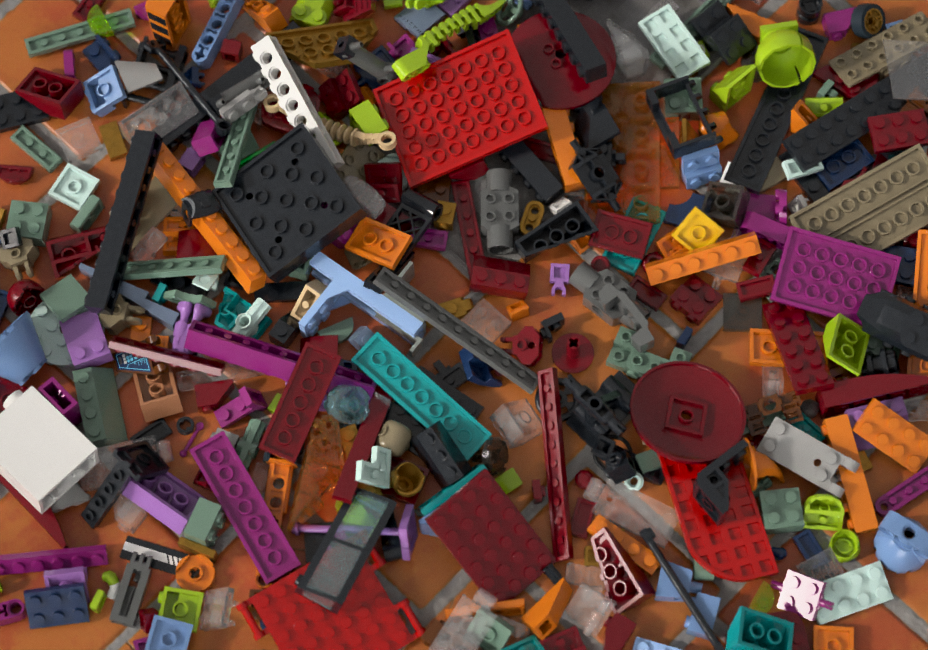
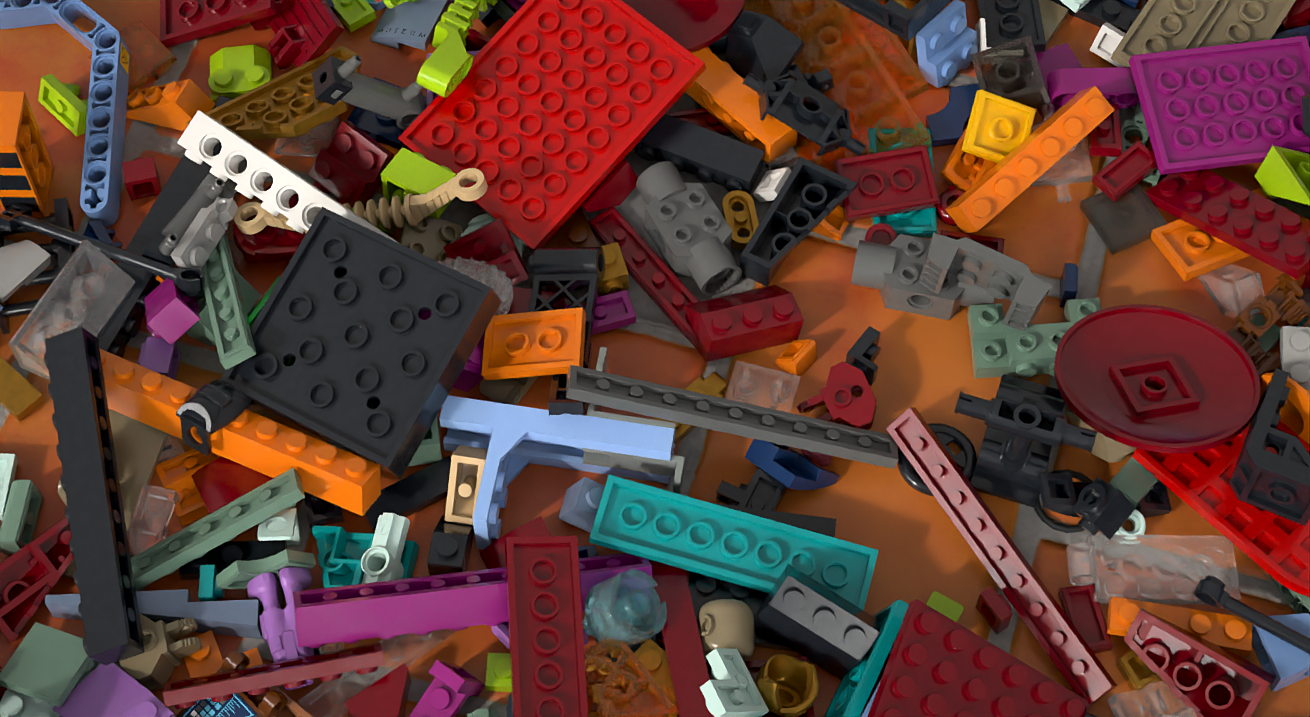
camera: 30 degrees left, 10 degrees down
sand green tile [317,317,354,344] -> none
magenta bracket [387,33,416,59] -> none
clear smoke tile [471,437,509,476] -> none
clear slope [489,399,543,449] -> none
medium lavender plate [550,263,570,297] -> none
dark red piece [552,333,594,374] -> none
dark red tile [575,470,594,490] -> none
dark red plate [669,273,723,326] -> none
magenta plate [775,189,787,226] -> none

